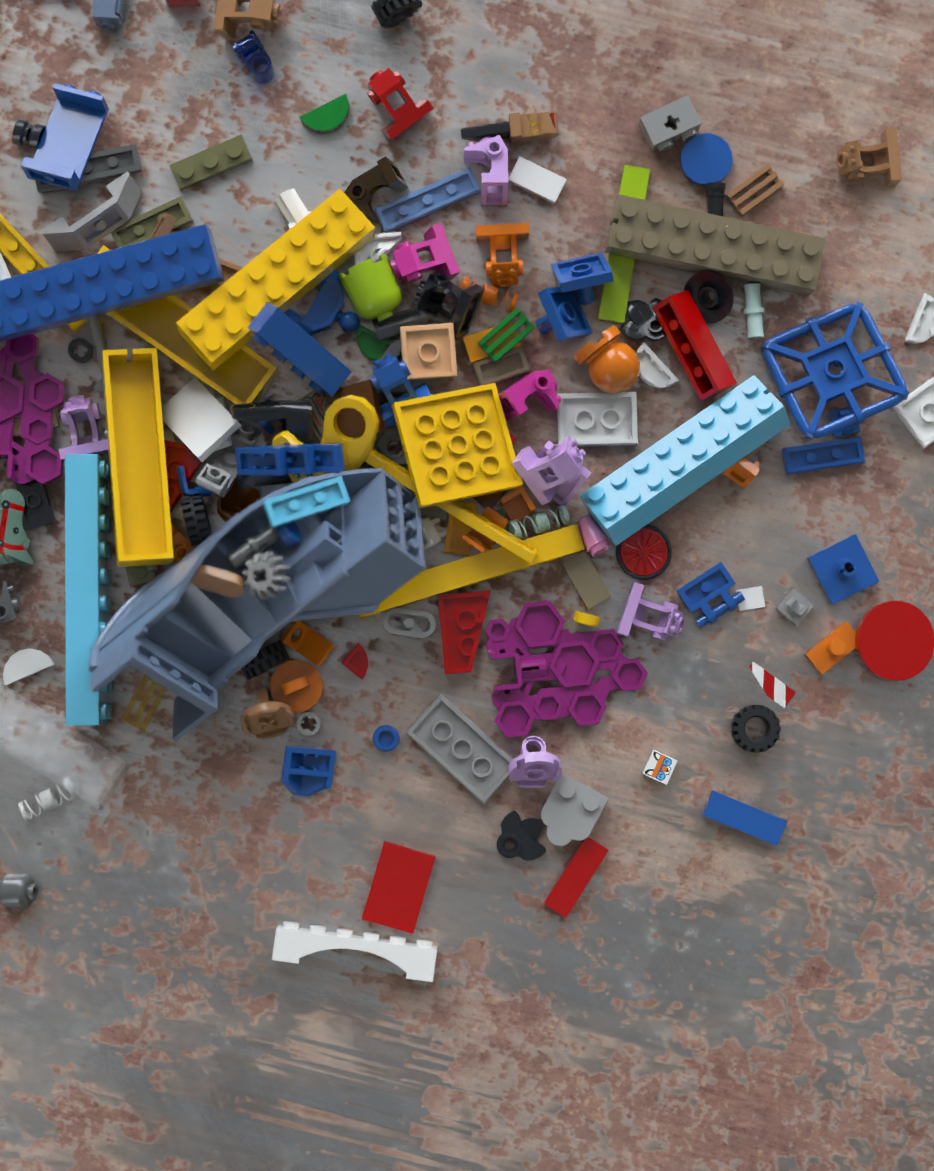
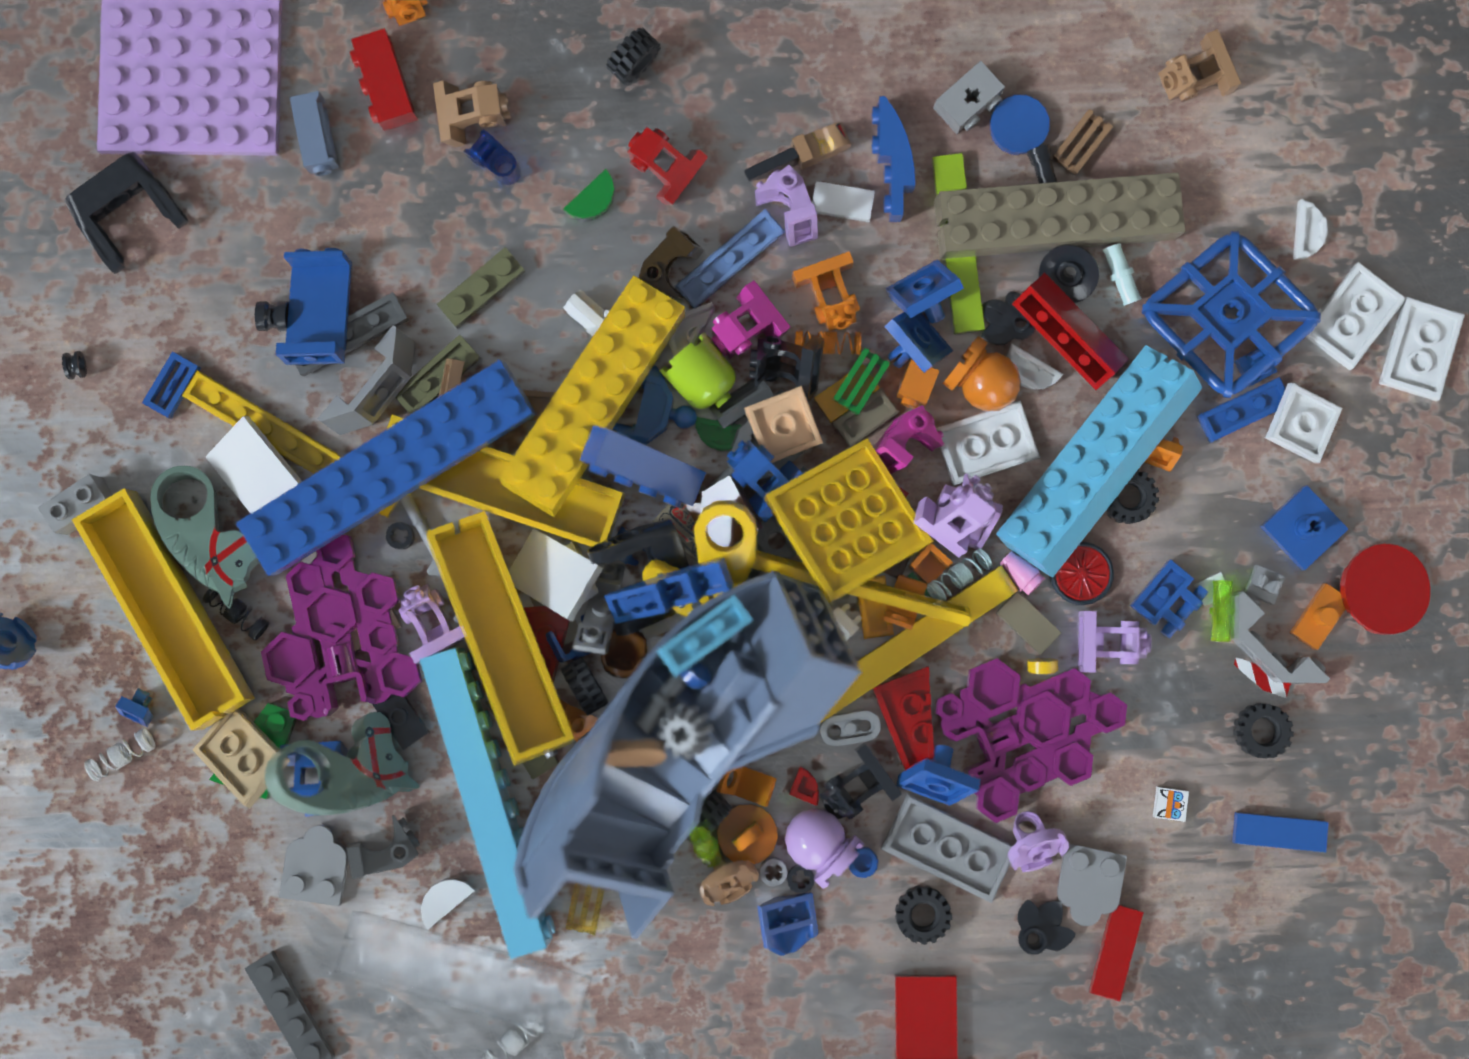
camera: 10 degrees left, 0 degrees up
none -> clear neon green pin [690,827,721,868]
none -> lavender tile [785,808,865,889]
none -> black bush [787,864,814,893]
none -> black tile [820,743,902,820]
none -> blue slope [872,96,916,222]
none -> black tyre [895,886,952,945]
none -> orange brick [896,359,940,409]
none -> blue tile [896,745,981,806]
none -> black tyre [1107,469,1159,524]
none -> clear neon green pin [1209,580,1234,642]
none -> light grey slope [1231,591,1330,683]
none -> white tile [1265,383,1343,463]

